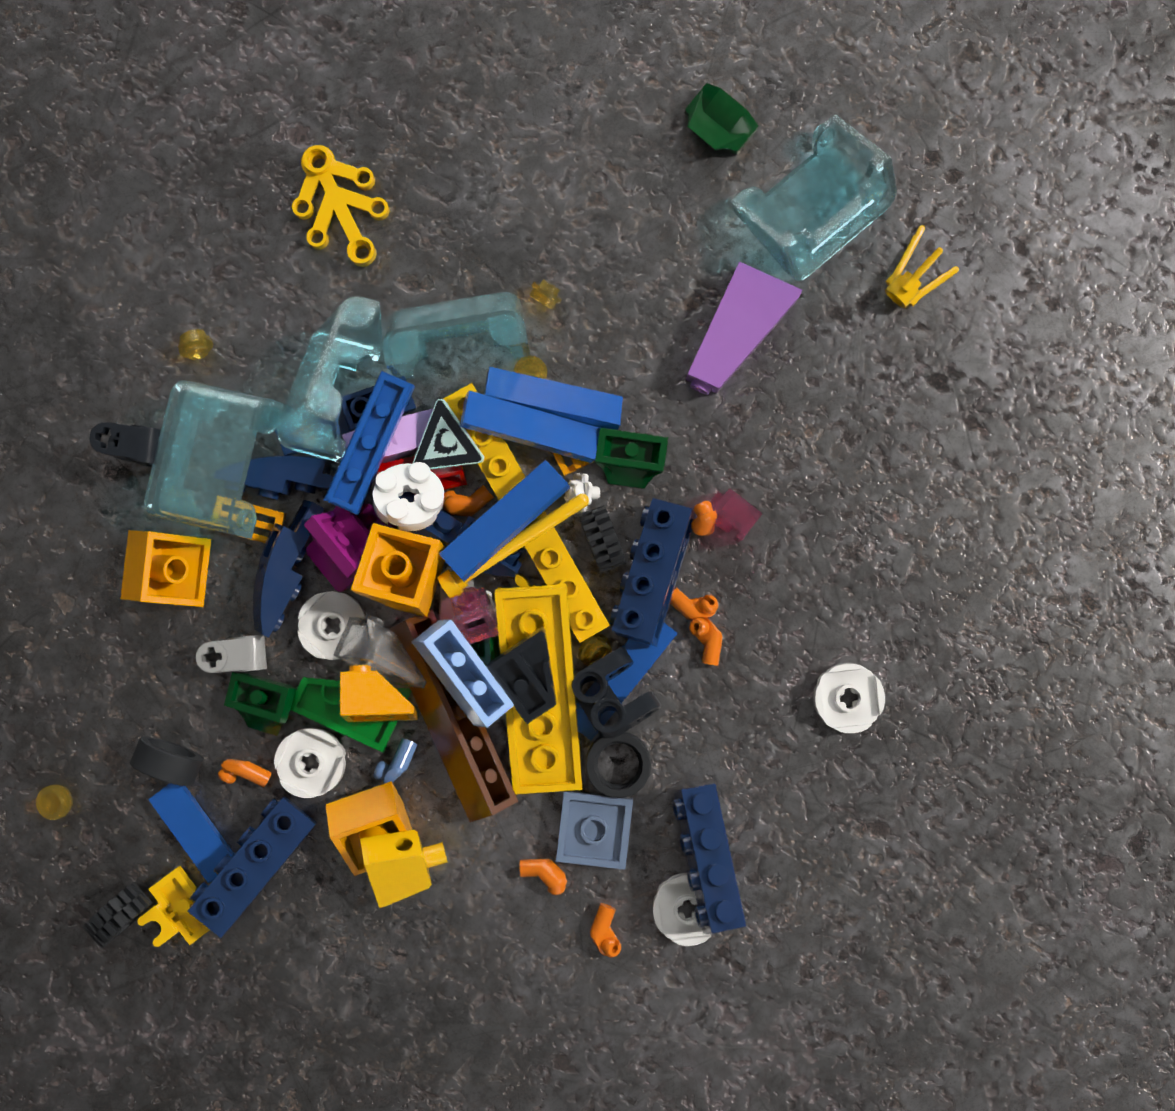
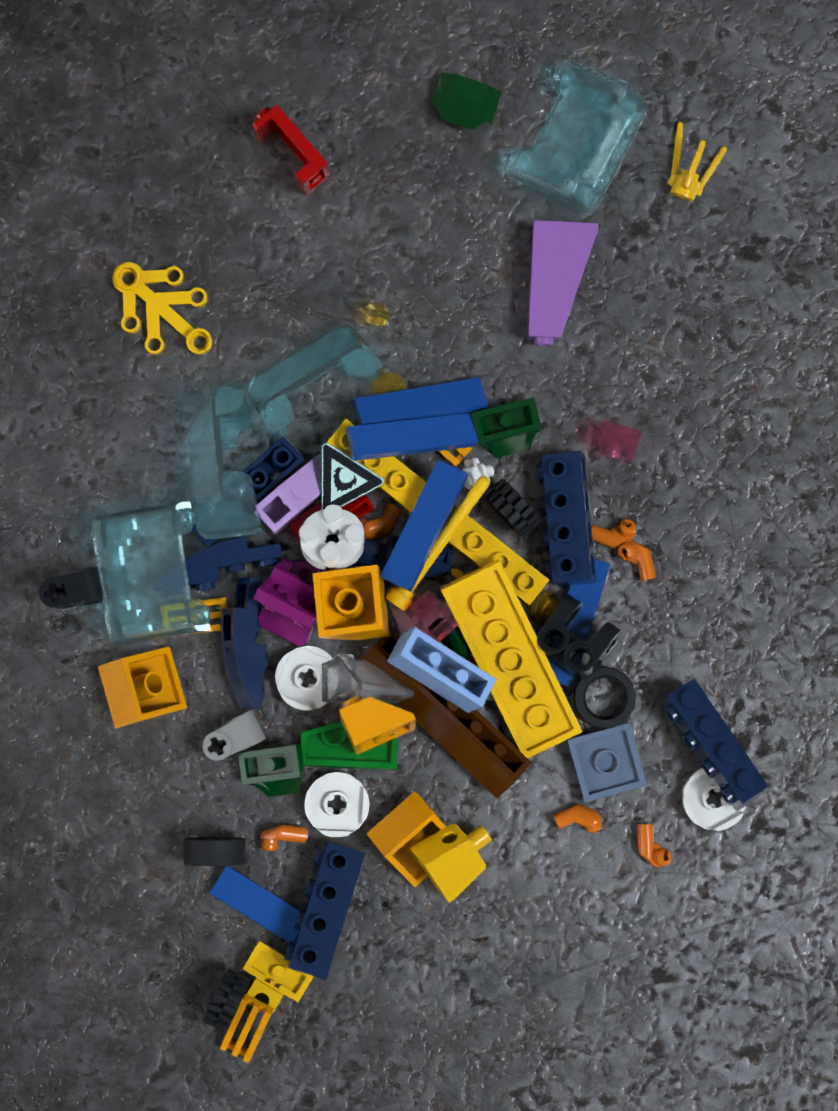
camera: 25 degrees left, 0 degrees up
clear yellow plate [36,784,72,820] -> none
clear yellow plate [178,329,213,360] -> none
blue tile [324,371,415,515] -> none
medium blue arm [373,738,417,784] -> none
black wing [486,626,557,724] -> none
orange arm [691,501,717,536] -> none
white plate [813,663,885,733] -> none
none -> light orange tile [220,994,274,1063]
none -> red panel [252,104,330,196]

